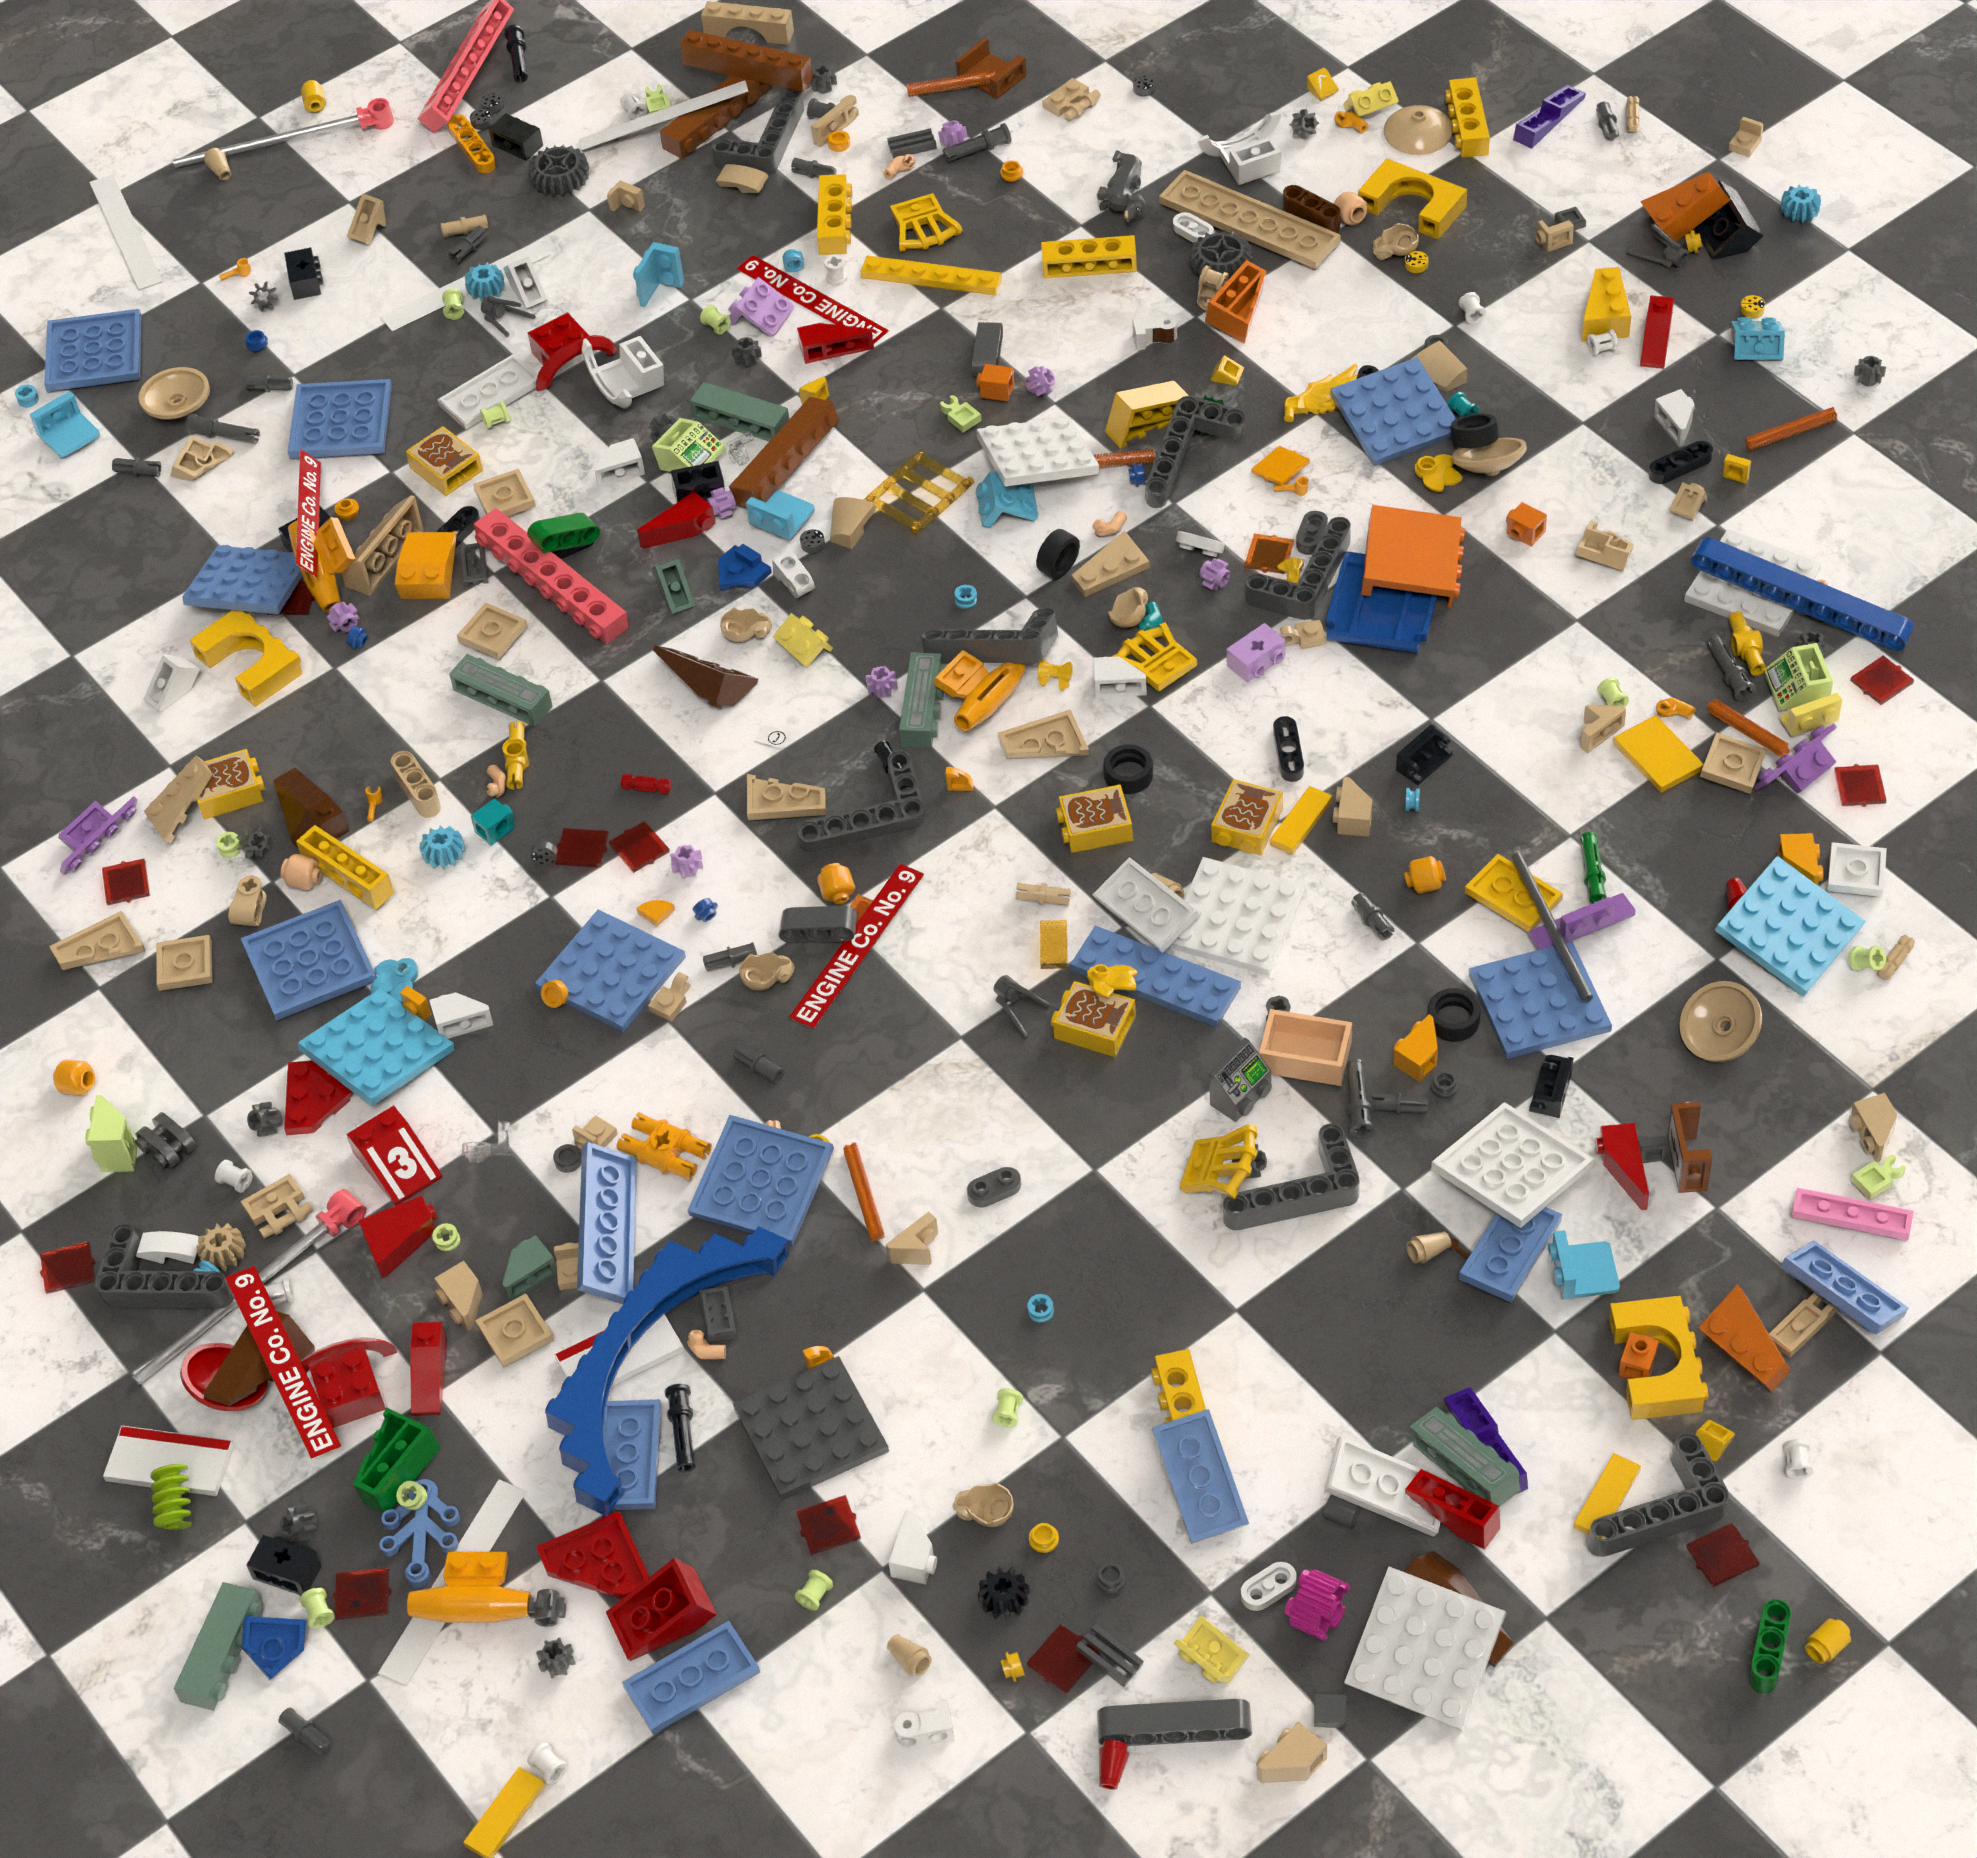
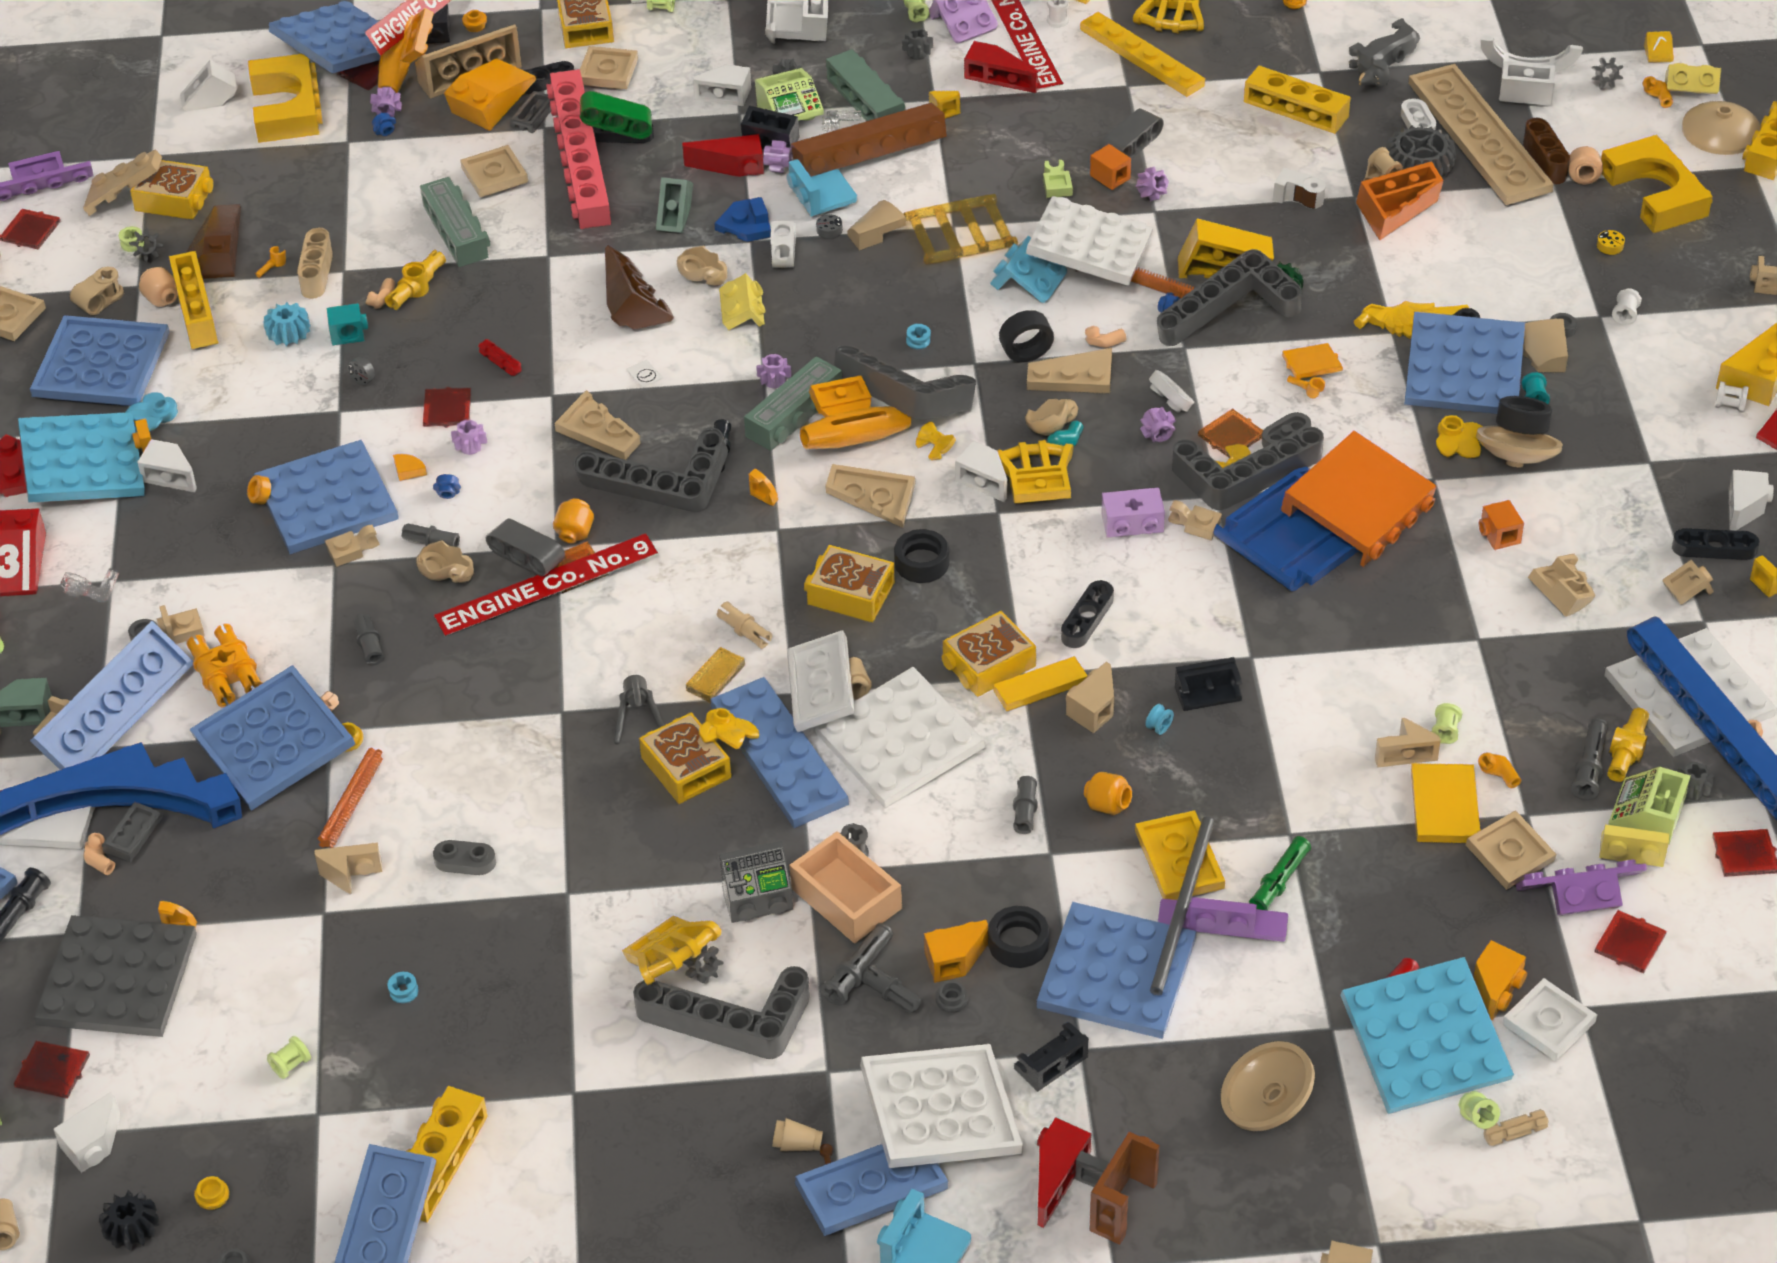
camera: 30 degrees right, 5 degrees down
clear red piece [555,828,609,868] -> none
tan hair [953,1483,1014,1527] -> none
yellow slope [1210,355,1244,386] -> none
tan hair [1372,223,1419,260] -> none
orange axle [1707,699,1791,757] -> none

